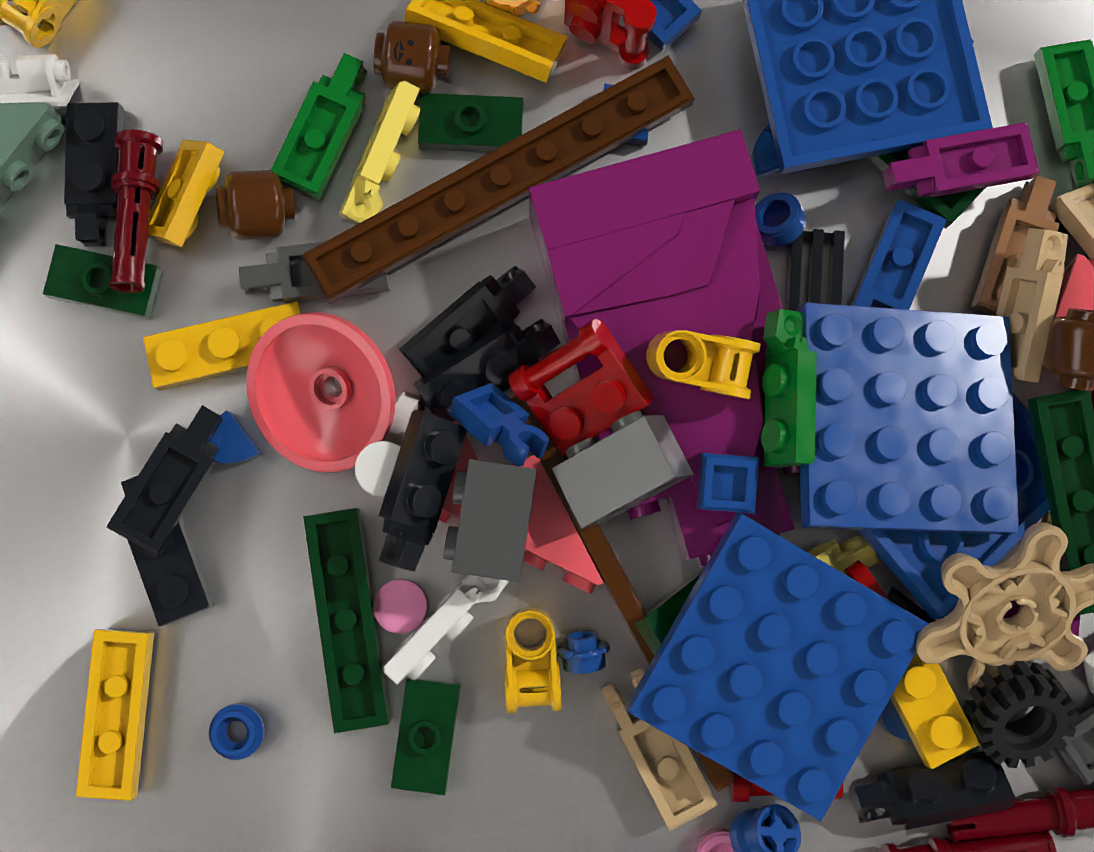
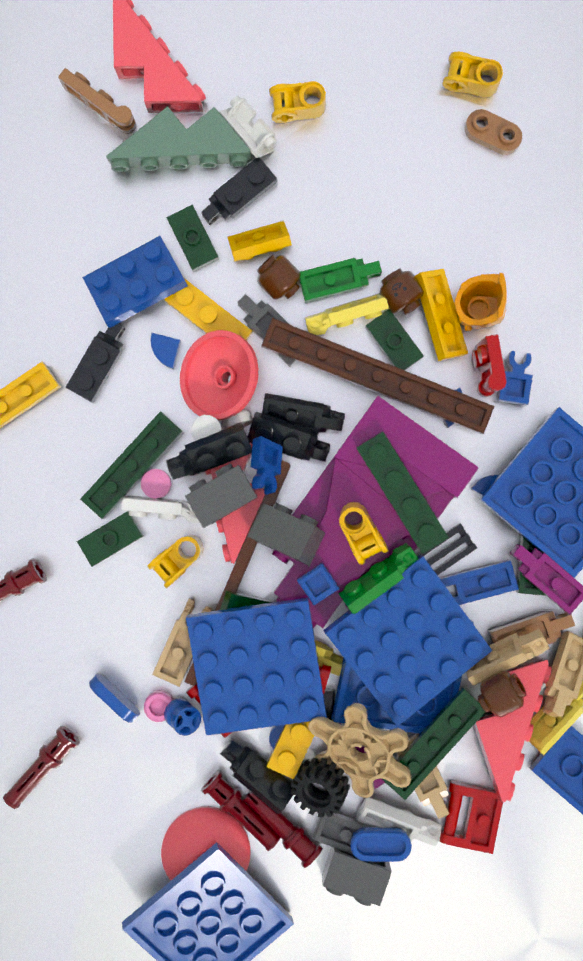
camera: 55 degrees right, 5 degrees up
black hinge [107,405,223,555] -> none
dark red pin [109,129,163,293] -> none
blue plate [209,704,265,760] -> none
red plate [508,318,654,456] -> none
blue plate [557,630,610,674] -> none
blue tile [755,192,806,247] -> none
none -> blue plate [82,236,188,328]
none -> dark green plate [356,431,449,554]

